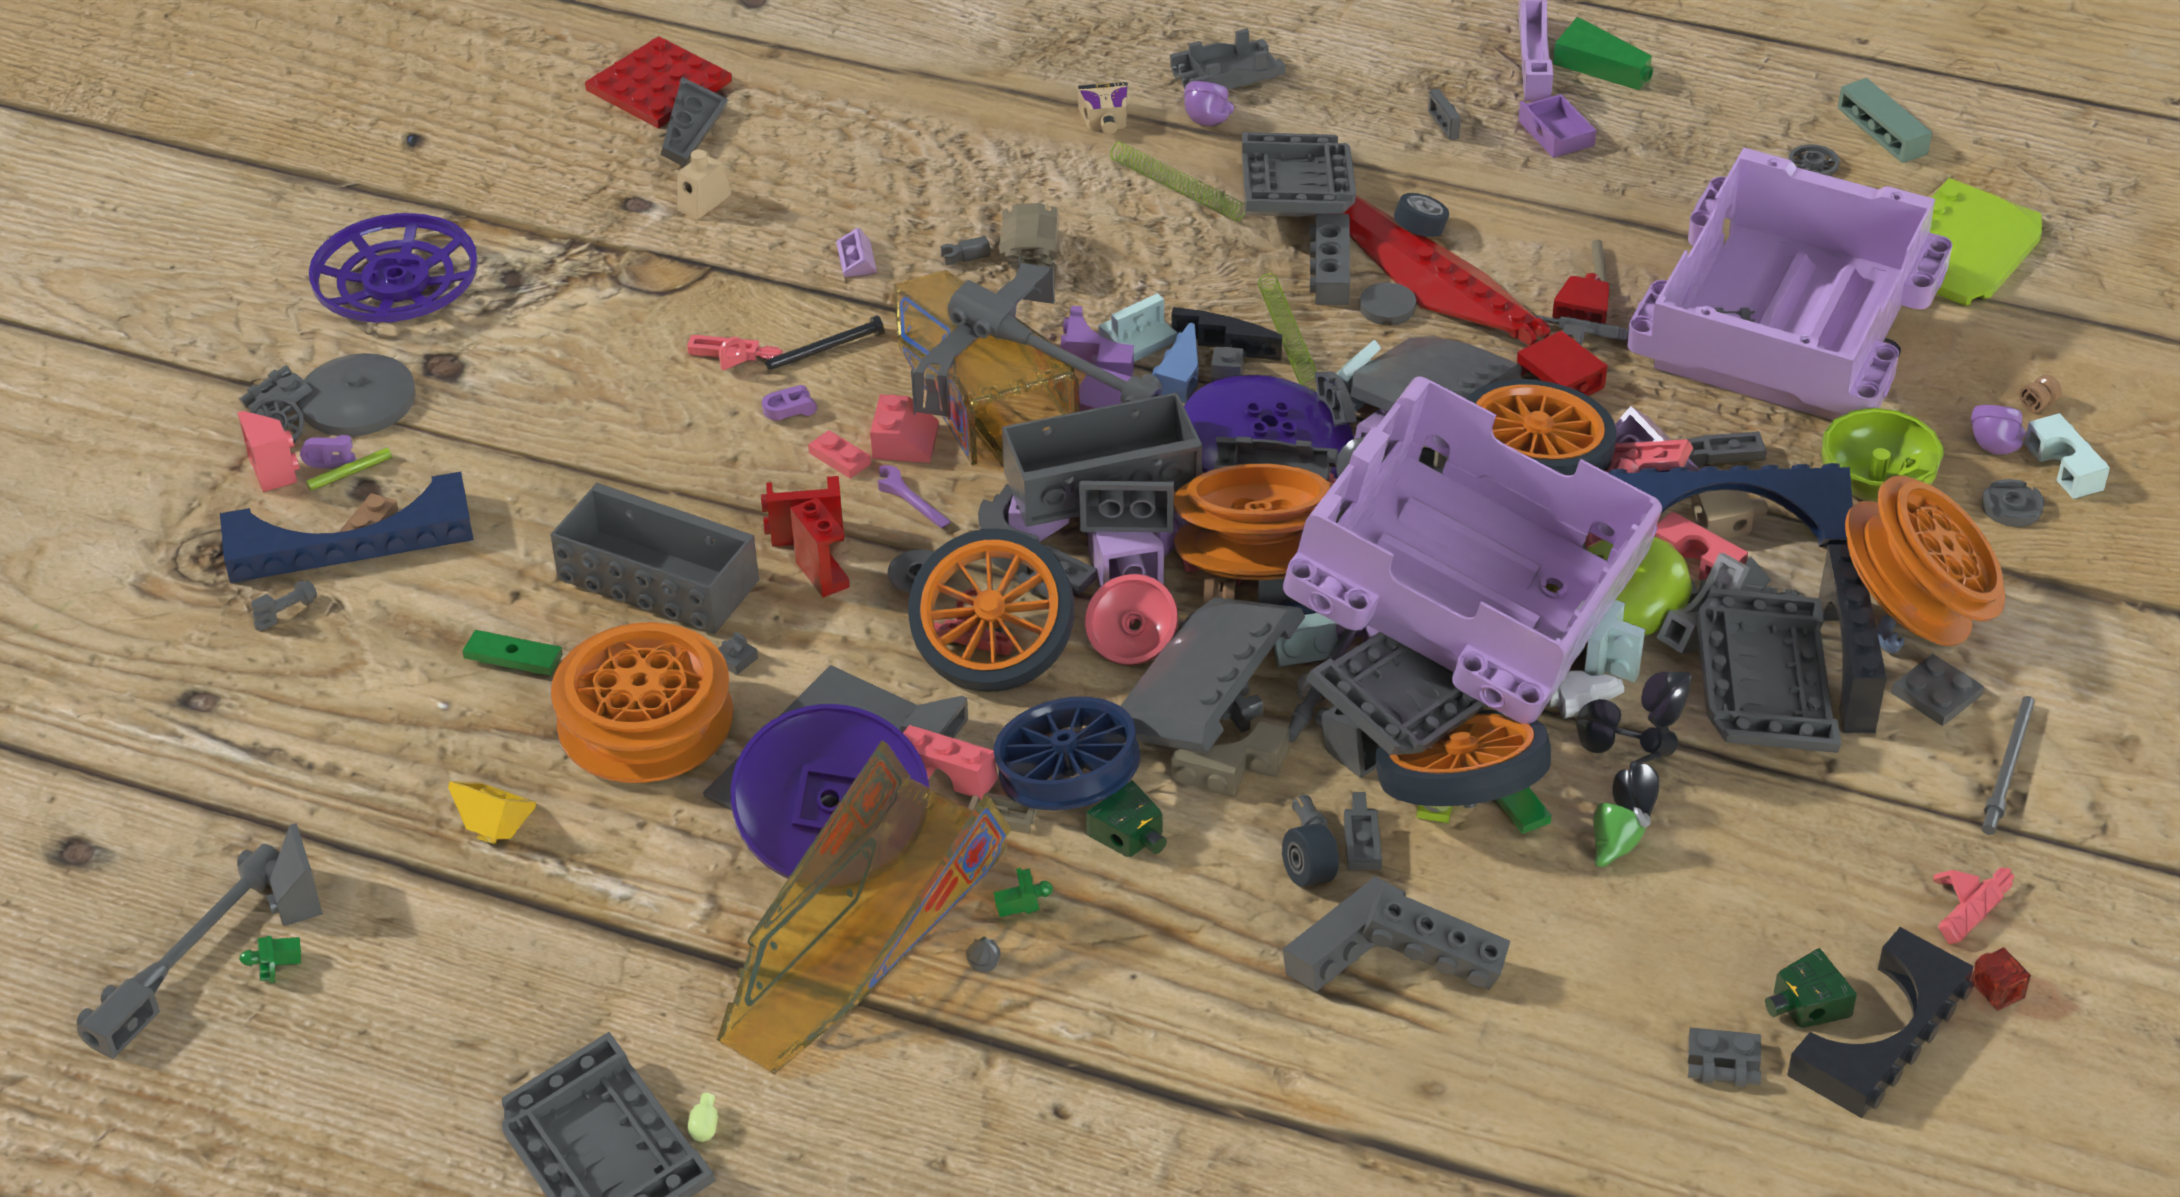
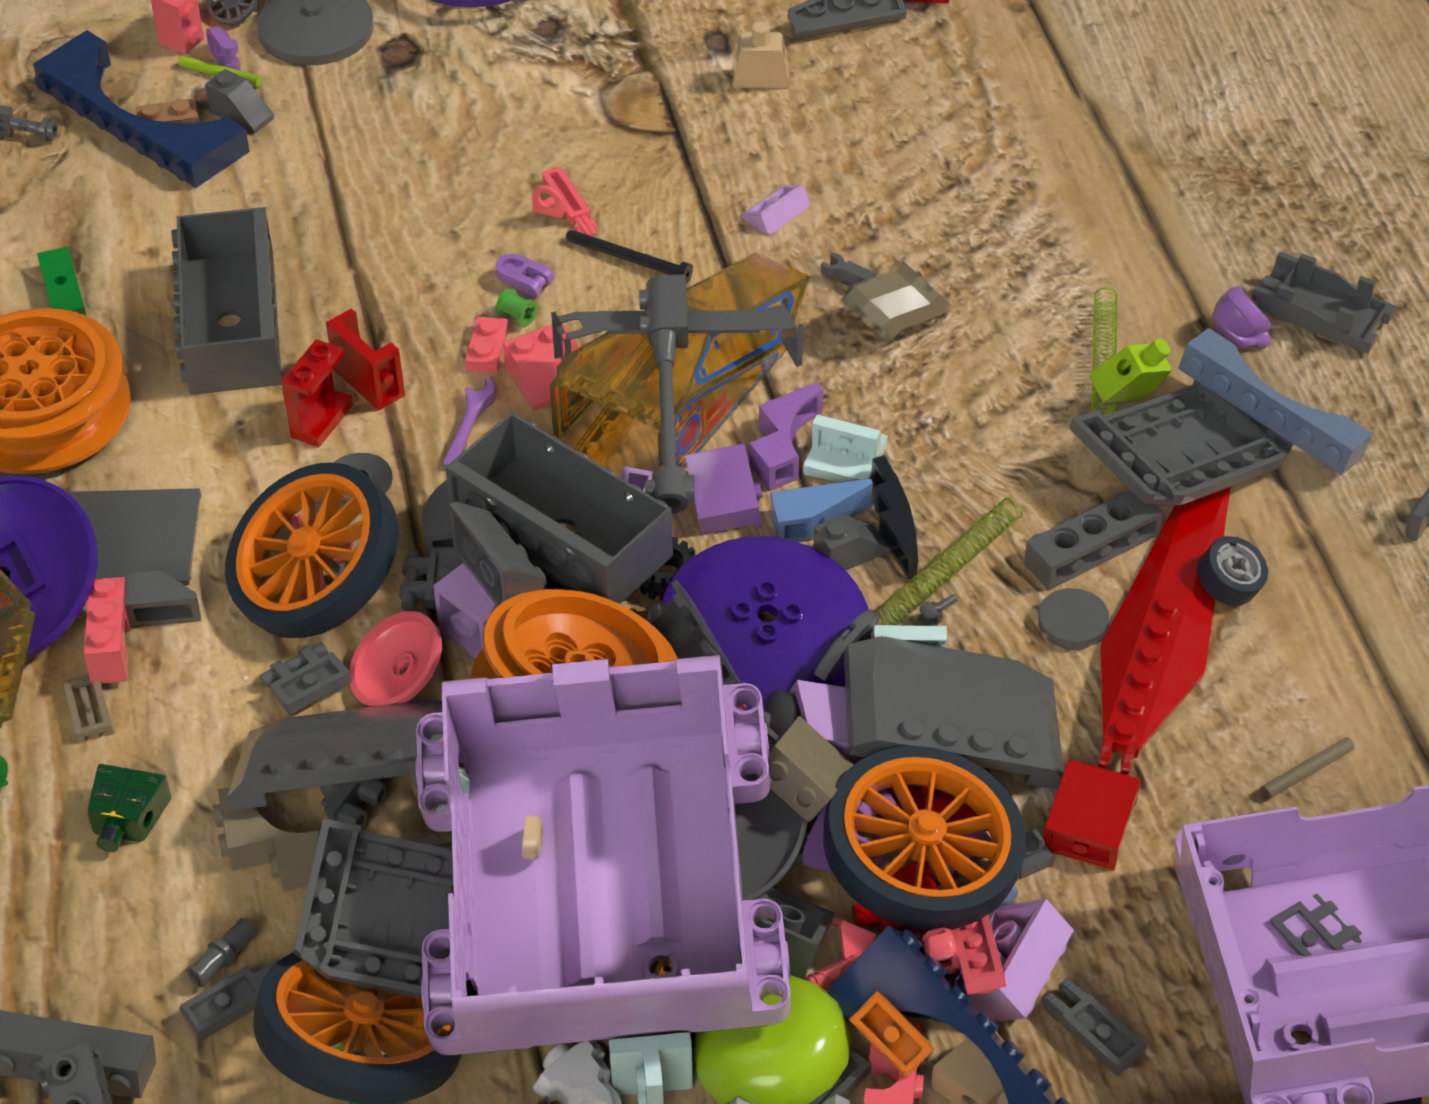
camera: 55 degrees right, 5 degrees up
dark grey tile [718,632,758,675] -> none
dark blue wheel [993,697,1141,811] -> none
tan torso [1078,82,1128,135] -> none
black wheel [1282,823,1339,887] -> none
dark grey piece [1536,315,1629,346] -> none
red torso [1552,273,1609,324] -> none
none -> dark grey slope [205,69,274,134]
none -> dark grey plate [259,642,352,715]
none -> bright green bush [495,288,538,327]
none -> tan tile [522,815,544,860]
none -> orange slope [849,991,935,1078]
none -> dark grey hand [917,594,958,626]
none -> lime torso [1089,338,1171,403]
none -> sand blue arch [1178,328,1373,475]

